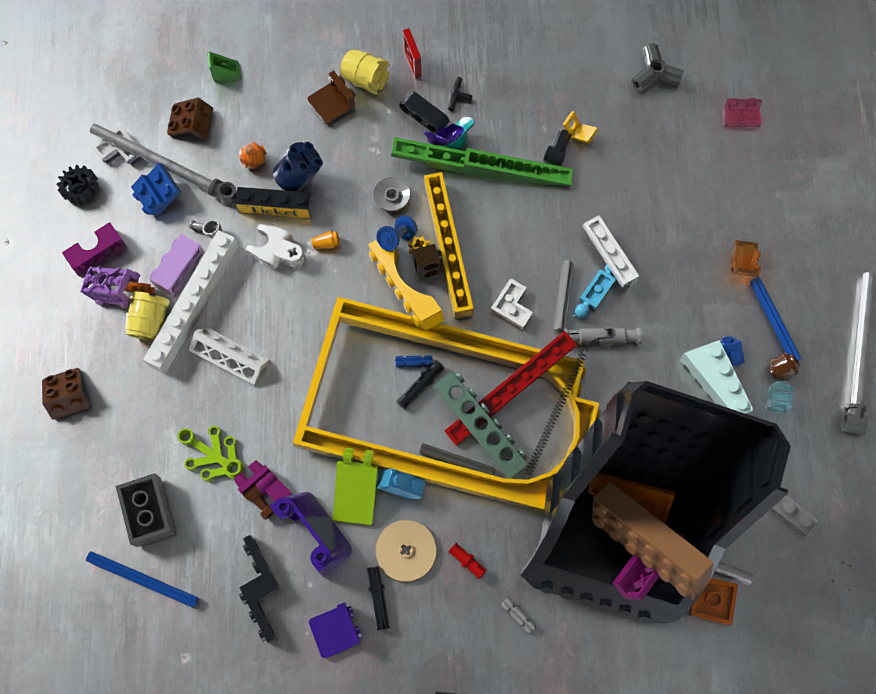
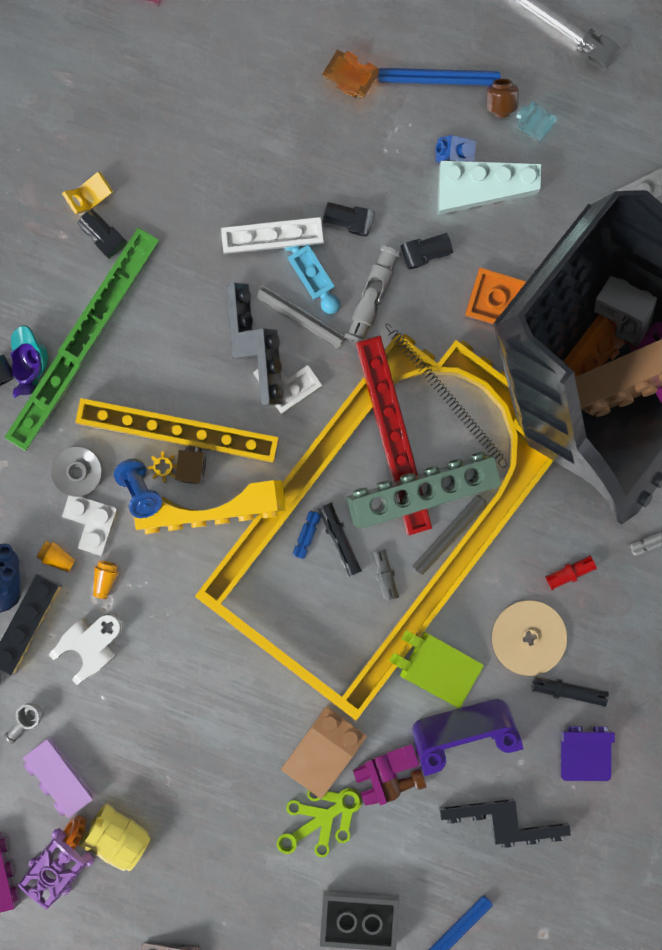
camera: 65 degrees left, 15 degrees up
white brick [143,230,238,374] -> none
white fence [189,326,269,385] -> none
dark azure brick [376,469,426,499] -> none
dark grey piece [631,43,684,92] -> none
none -> light orange cone [36,540,75,572]
none -> white plate [62,496,118,556]
none -> black bracket [226,283,284,406]
none -> medium nougat slope [280,707,367,799]
none -> black piece [322,202,375,237]
none -> dark grey pin [371,549,399,602]
none -> black piece [400,233,454,270]
none -> light grey brick [594,276,657,347]

